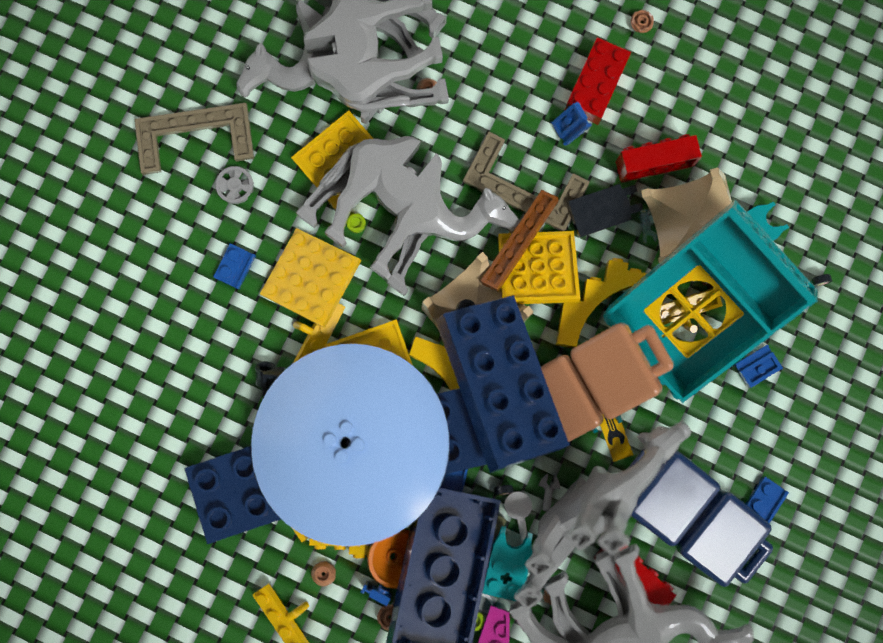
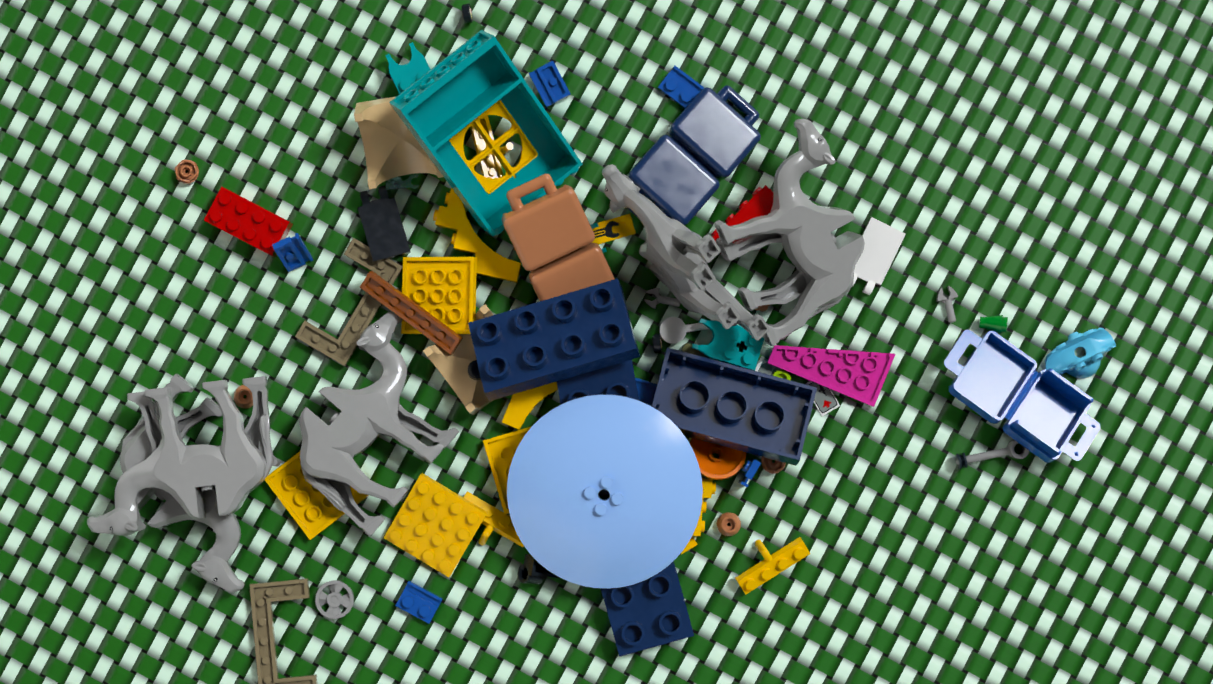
camera: 85 degrees left, 5 degrees up
lime tile [347,213,366,233] -> none
red brick [616,134,702,183] -> none

